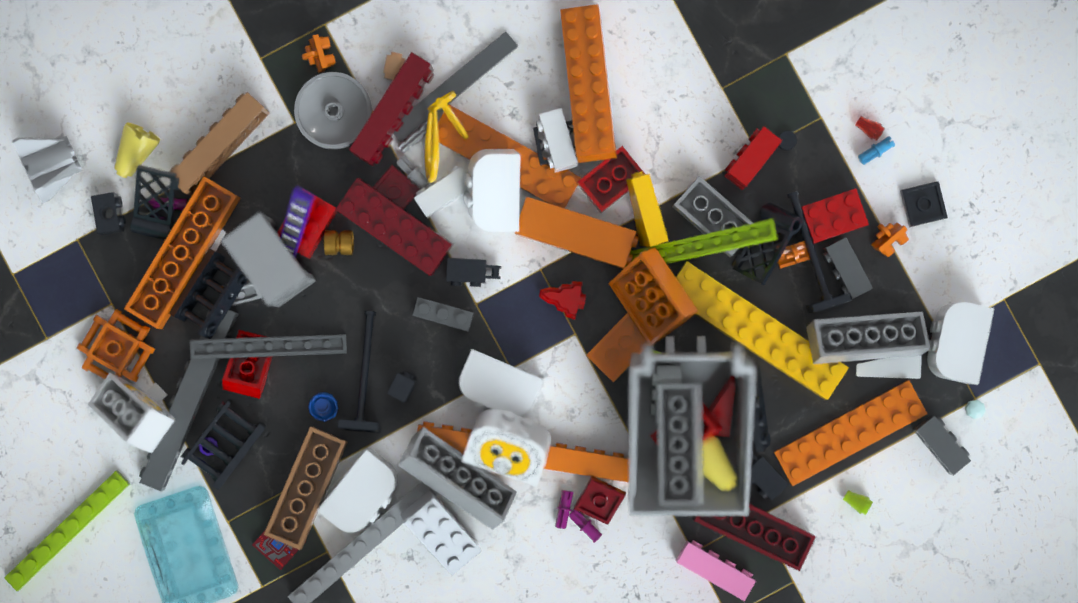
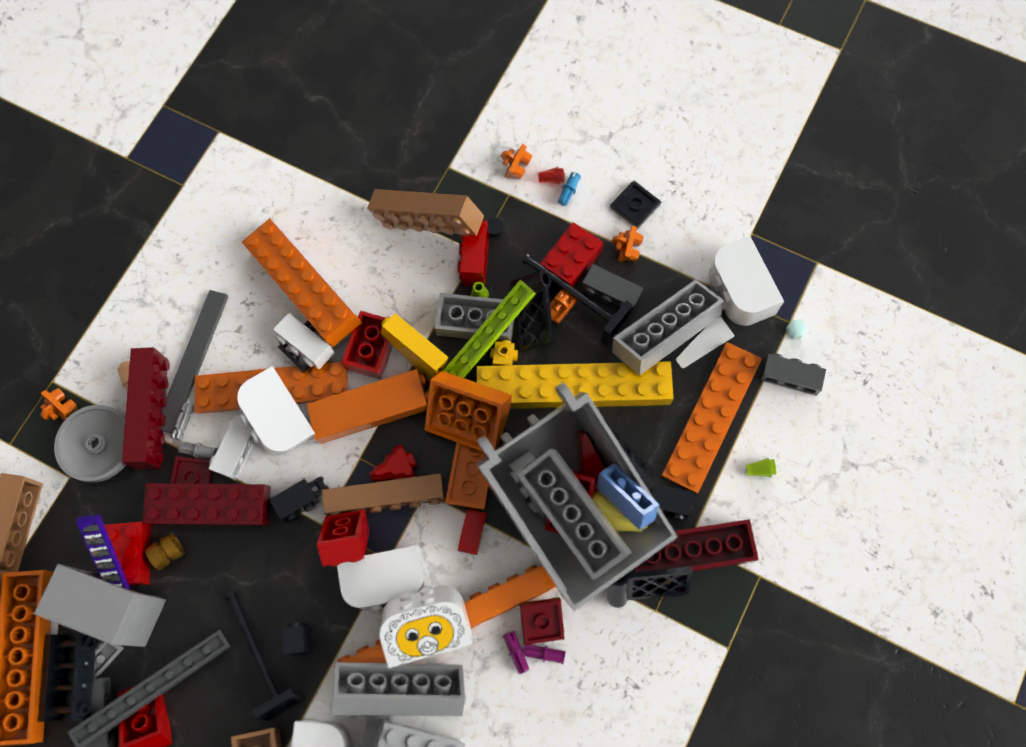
camera: 30 degrees left, 15 degrees down
blue hair [308,392,338,422] -> none
dark grey brick [413,297,474,332] -> none
yellow animal [424,91,468,183] -> none
bright pink brick [676,540,756,601] -> none
none -> red brick [317,509,370,566]
none -> medium nougat brick [322,473,445,516]
none -> medium nougat brick [367,189,484,236]
none -> red slope [458,509,487,555]
none -> lime cone [471,282,489,298]
none -> yellow brick [490,340,518,366]
none -> orange hips [501,144,533,179]
none -> medium blue brick [596,463,659,530]
none -> black piece [607,566,692,608]

